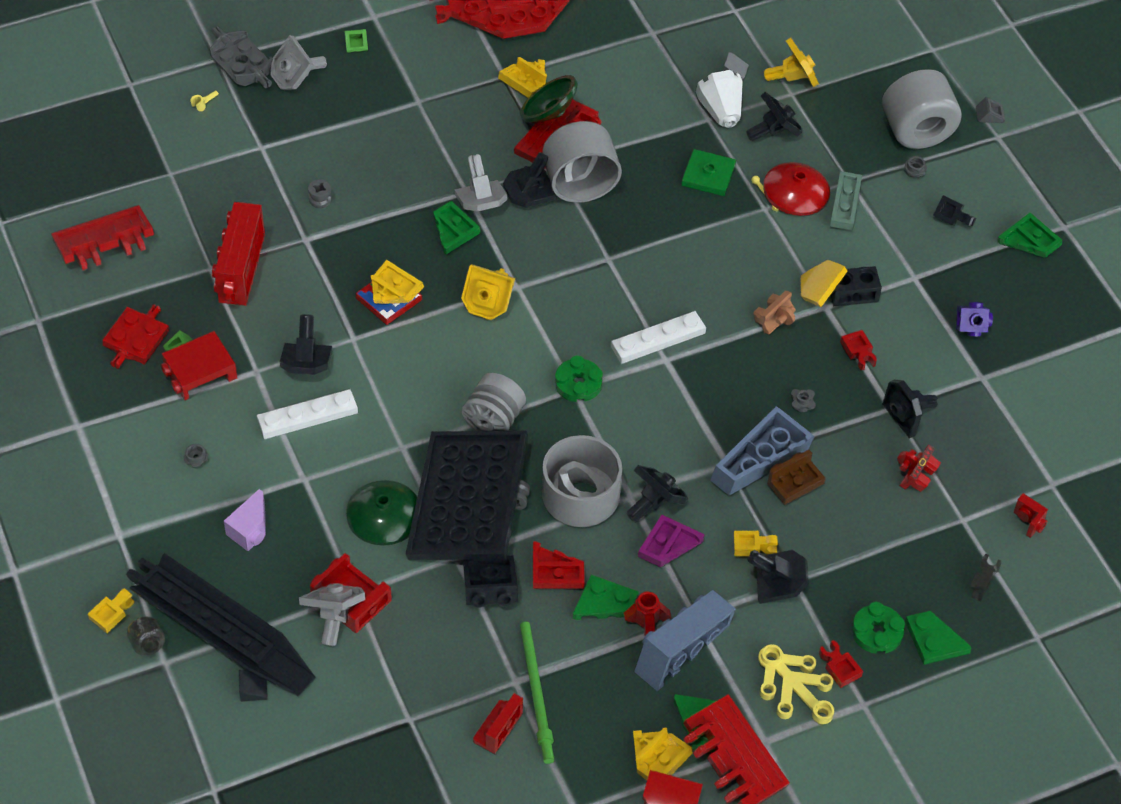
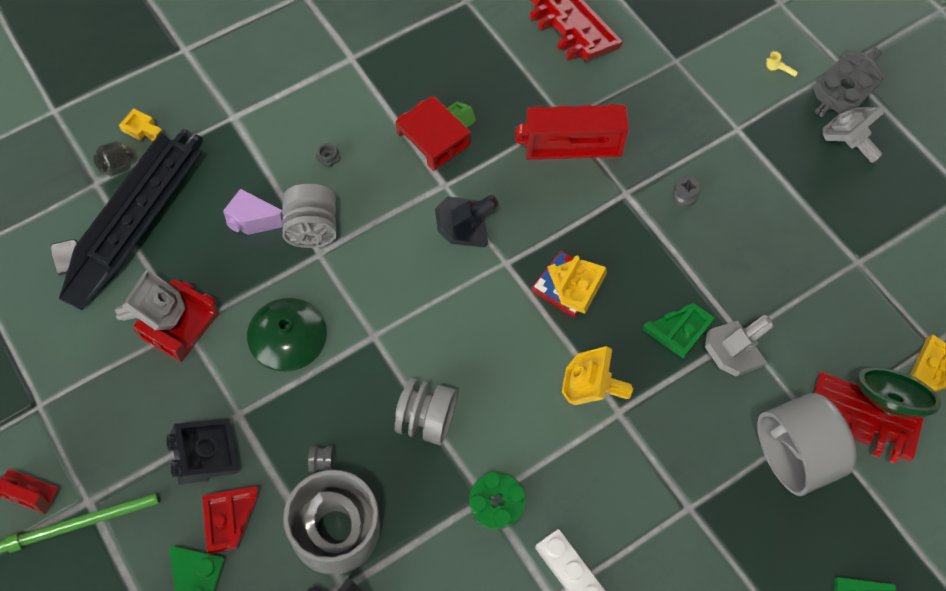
camera: 80 degrees right, 10 degrees up
red plate [102,304,169,369] -> none
white plate [257,389,358,439] -> none
bright green slope [344,29,368,53] -> none
black plate [405,430,528,560] -> none
black piece [503,152,558,208] -> none
none -> light grey wheel [282,184,336,248]

